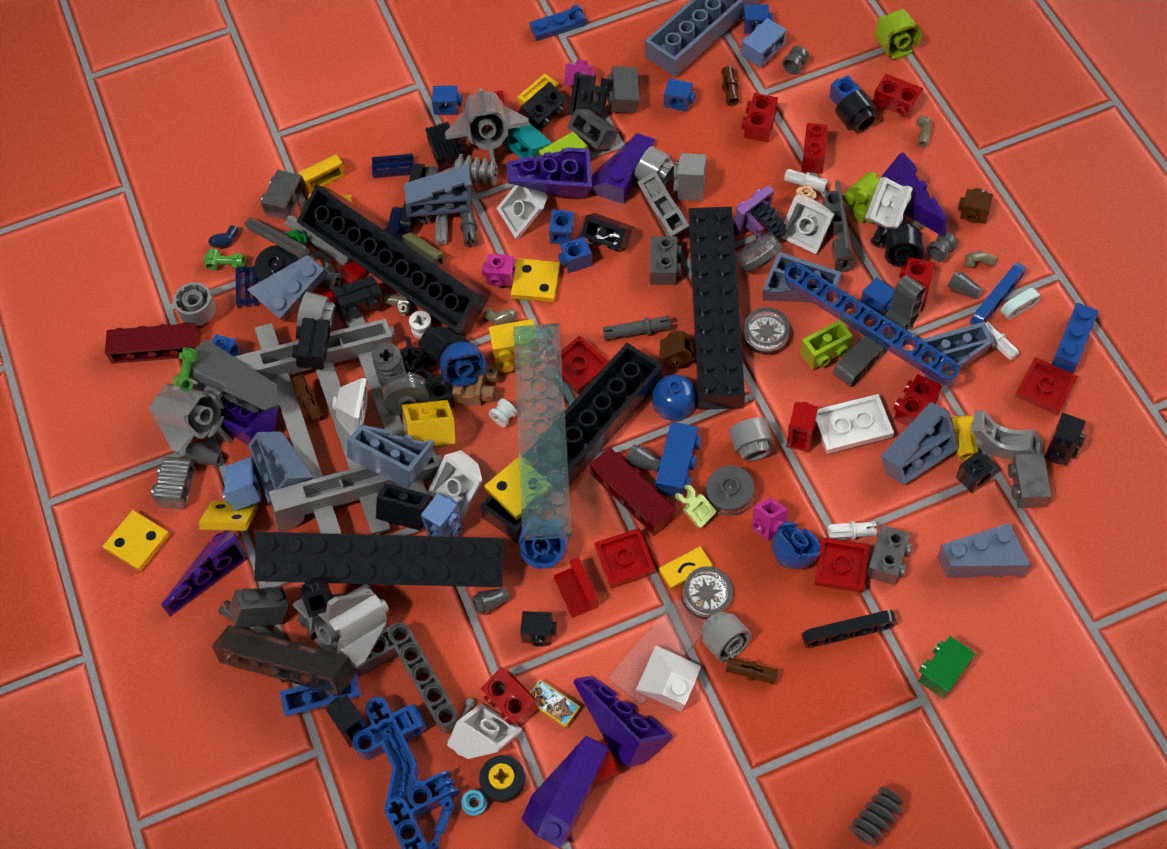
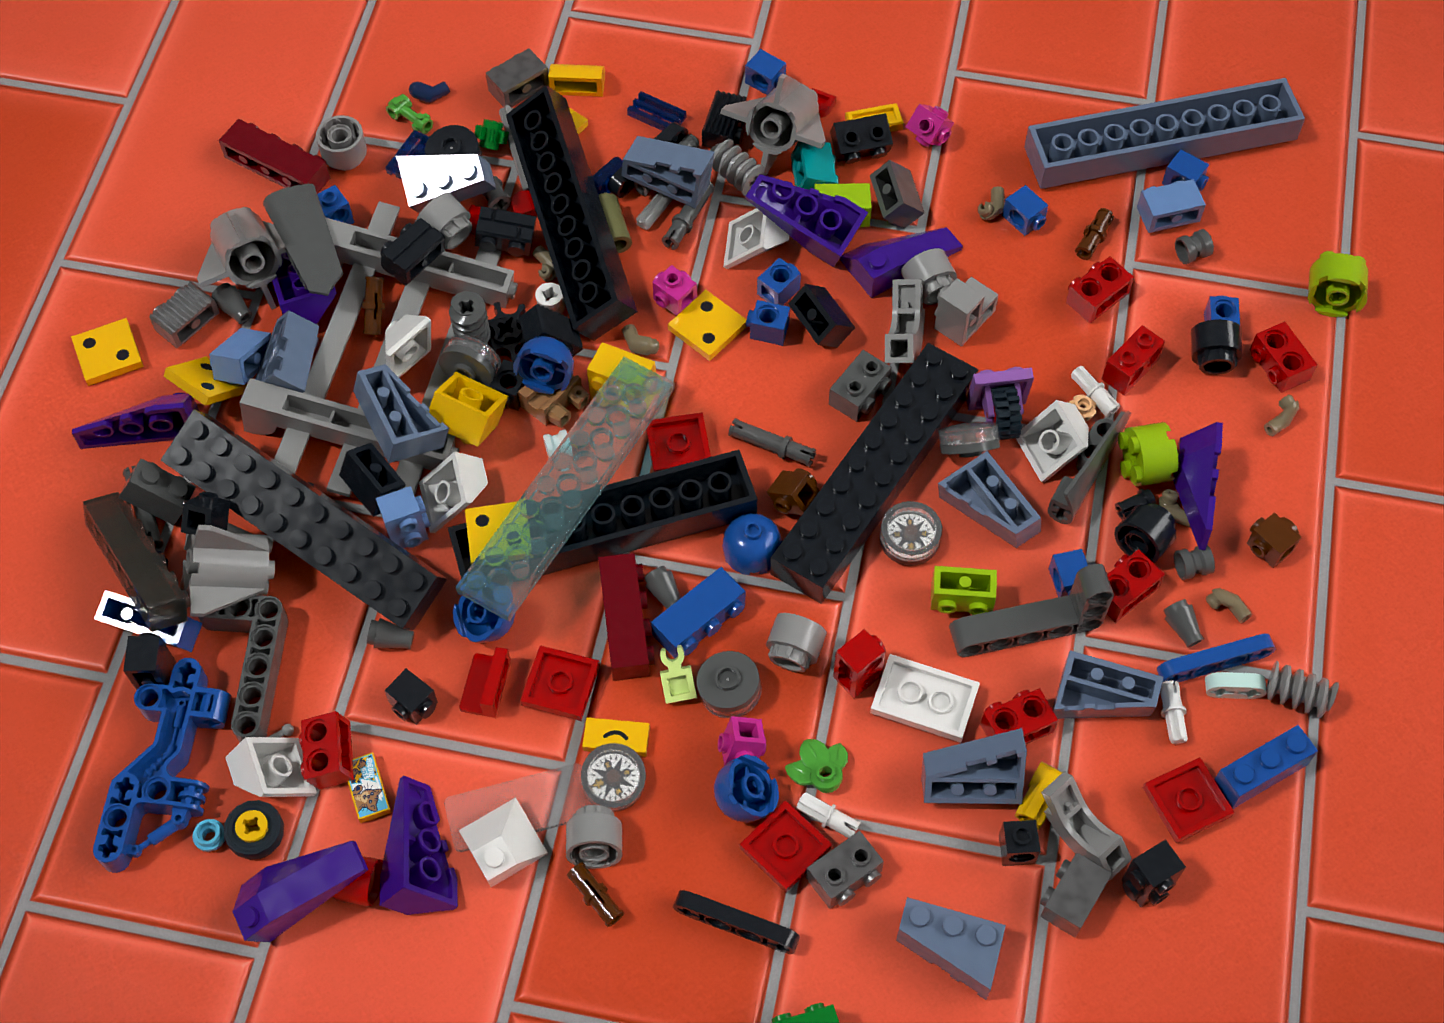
camera: 30 degrees right, 0 degrees up
bright green bar [173,347,198,392] -> none
dark grey axle [244,217,310,258] -> none
blue plate [529,4,588,41] -> none
black plate [569,73,610,119] -> none
dark grey brick [607,66,639,113] -> none
blue beam [784,263,959,386] -> none
white bracket [865,177,913,229] -> none
none -> bright green plate [785,739,848,793]
none -> dark tan arm [978,186,1005,220]
none -> light grey piece [1266,661,1339,718]

